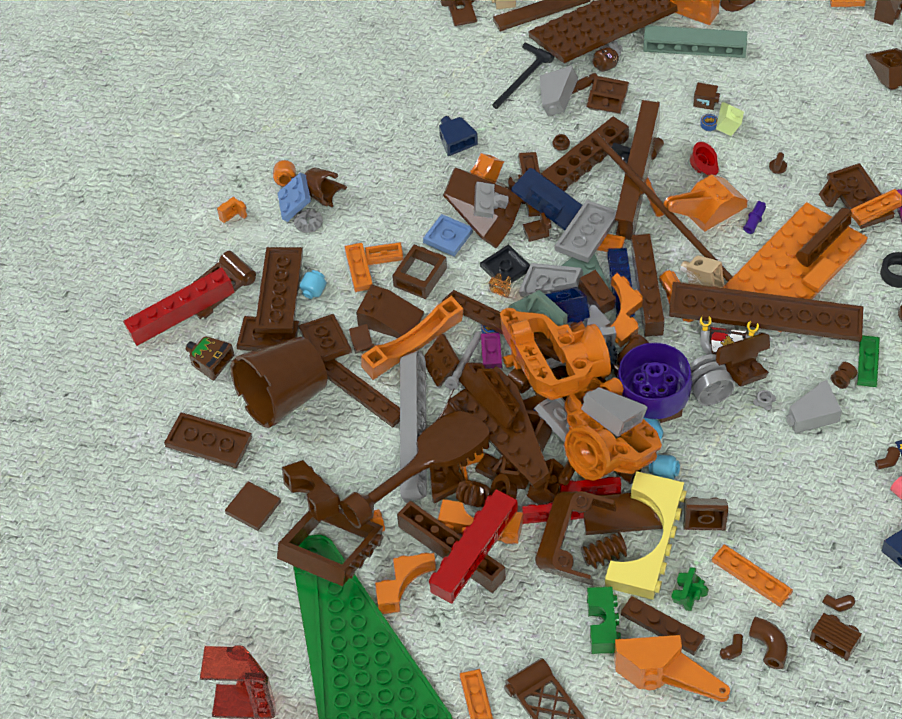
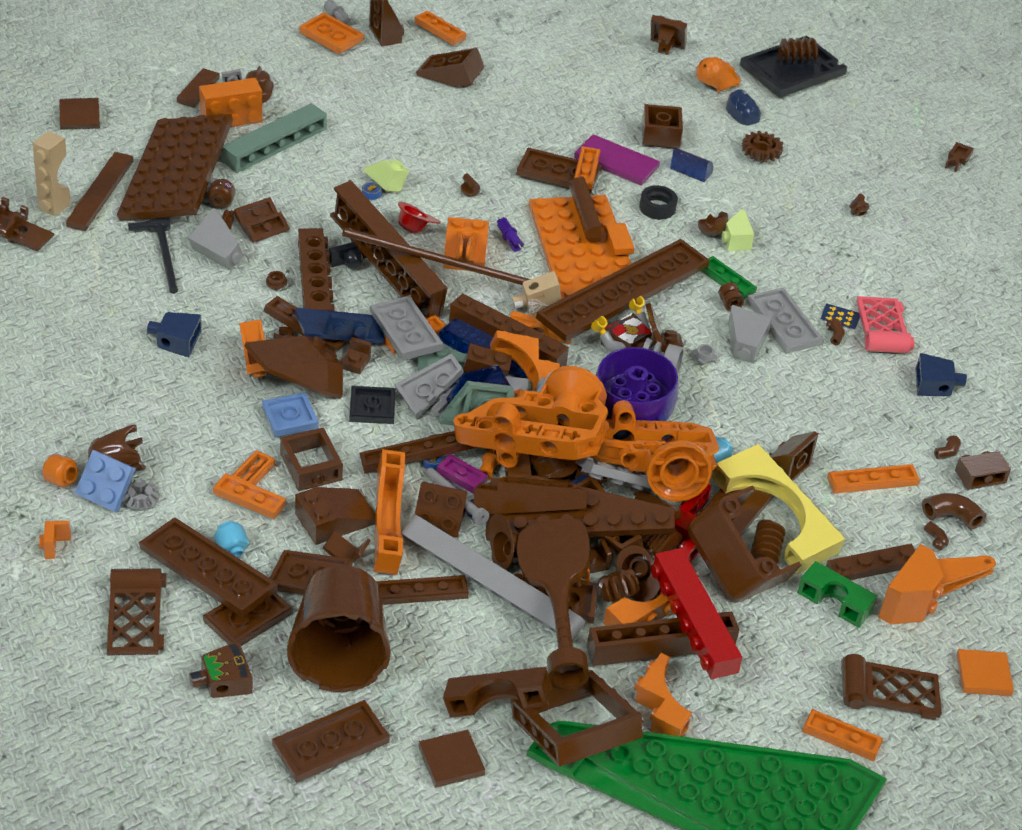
camera: 60 degrees left, 10 degrees down
red brick [123,267,235,346] -> none
light grey hinge [474,182,508,218] -> none
clear orange tile [489,273,511,298] -> none
light grey slope [581,387,647,437] -> none
green hips [671,567,709,611] -> none
reddish brown brick [693,82,720,110] -> none
reddish brown bracket [819,178,851,207] -> none
none -> light grey tile [746,287,824,353]

